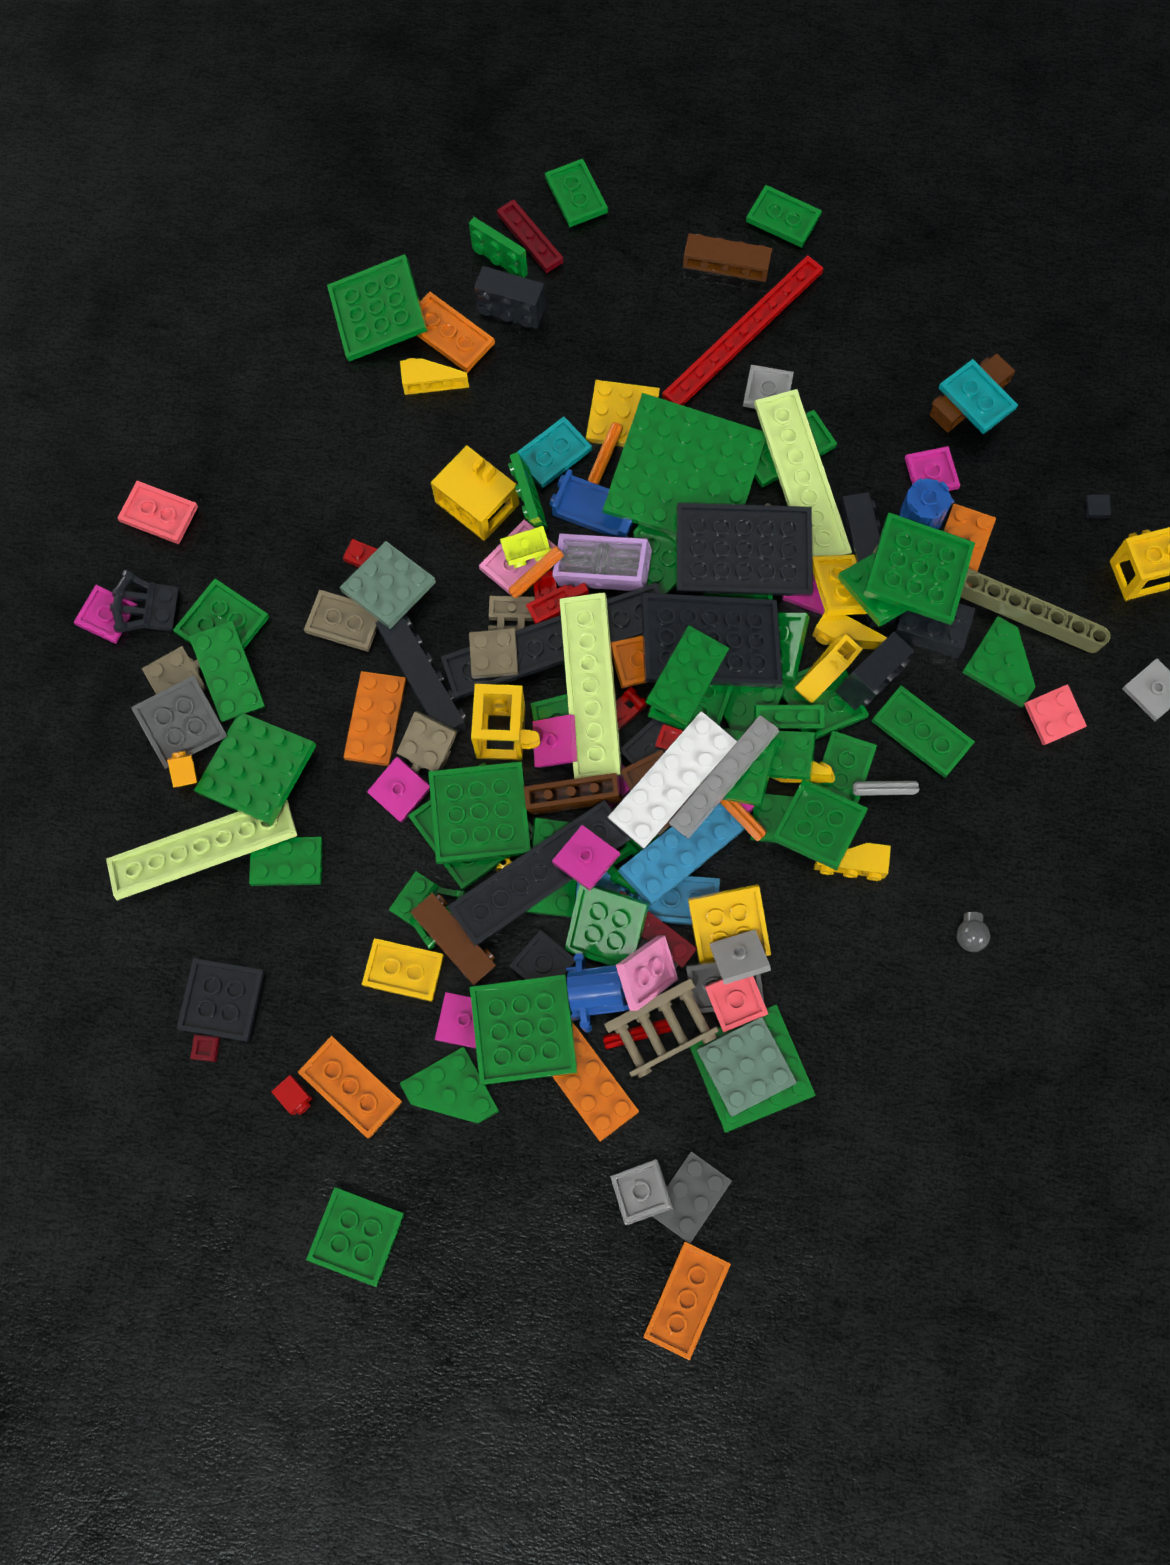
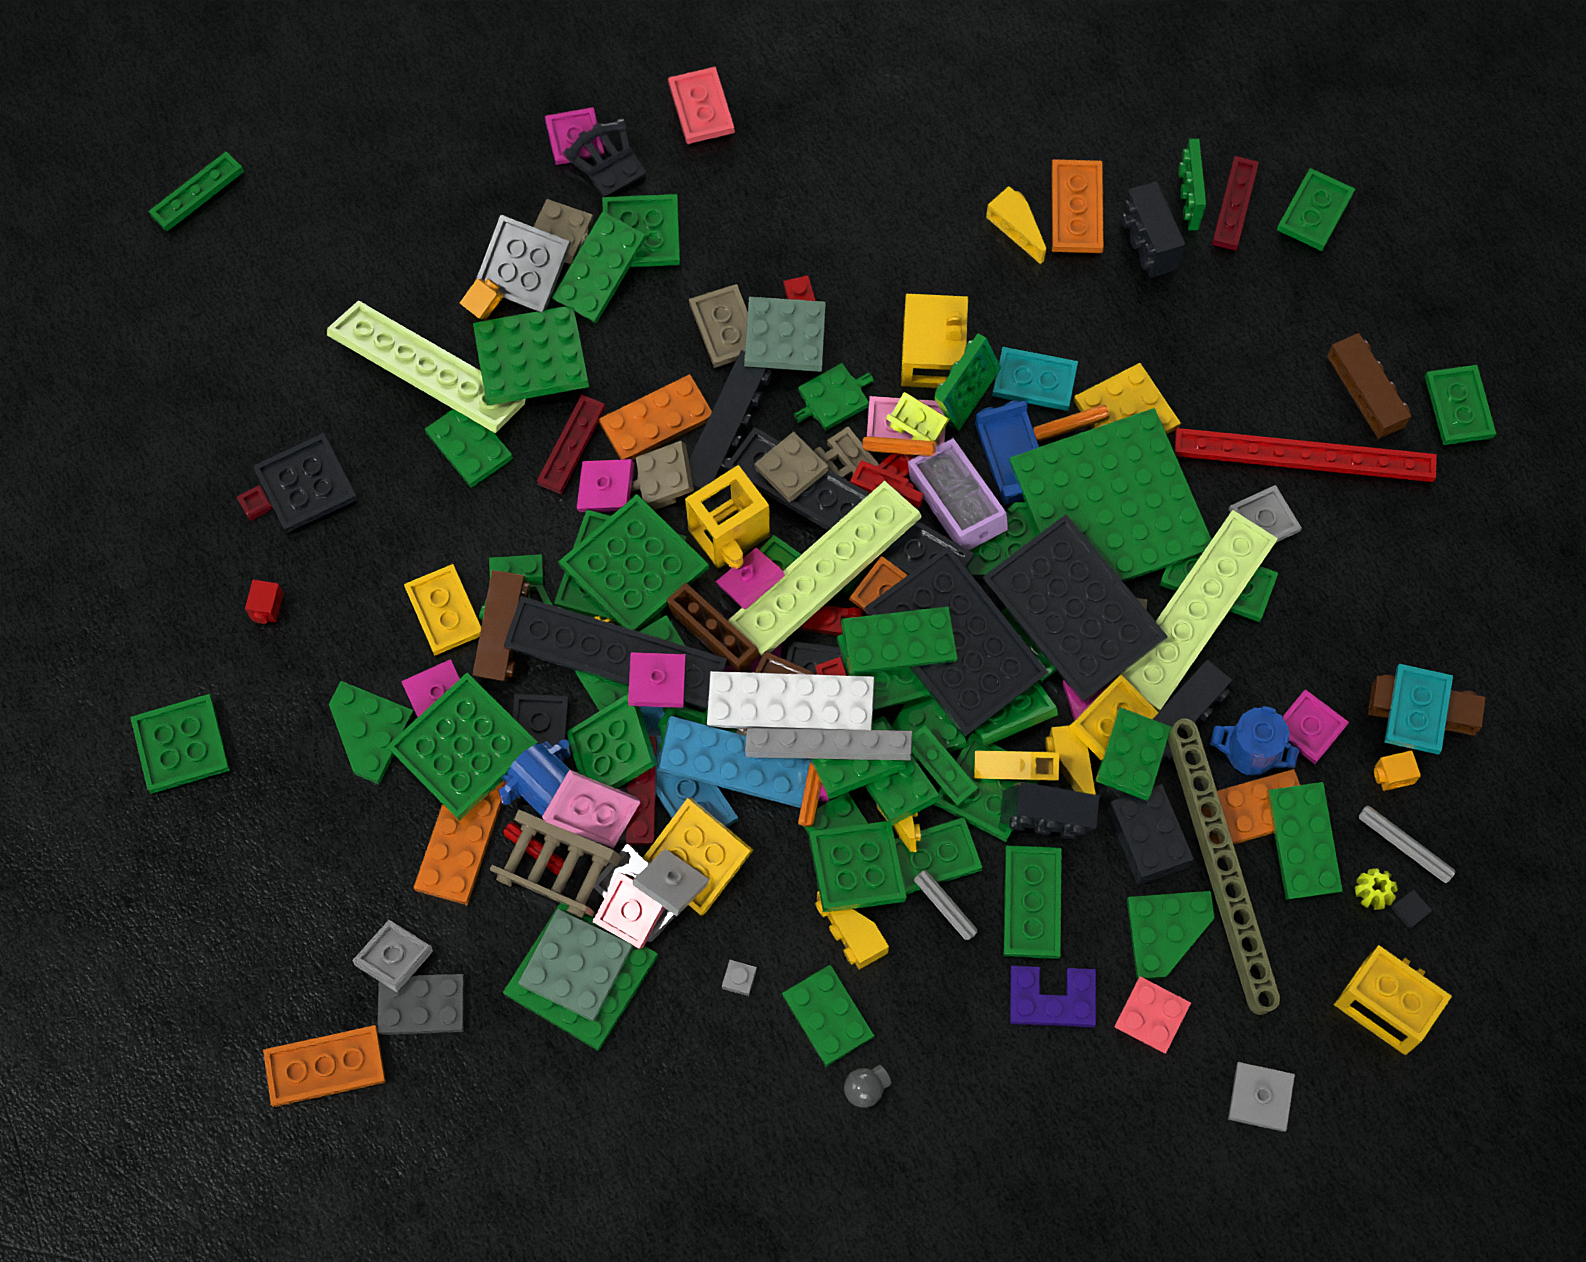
camera: 50 degrees right, 5 degrees down
orange plate [298,1036,402,1139] -> none
green plate [327,254,428,361] -> none
green plate [863,513,975,625] -> none
none -> dark red plate [537,395,606,494]
none -> light grey plate [722,960,757,996]
none -> green plate [782,965,874,1067]
none -> green plate [794,363,874,431]
none -> dark purple plate [1010,966,1096,1027]
none -> green plate [1267,782,1342,900]
none -> neon yellow piece [1355,868,1397,910]
none -> light grey axle [1359,806,1455,883]
none -> light orange brick [1374,751,1421,791]

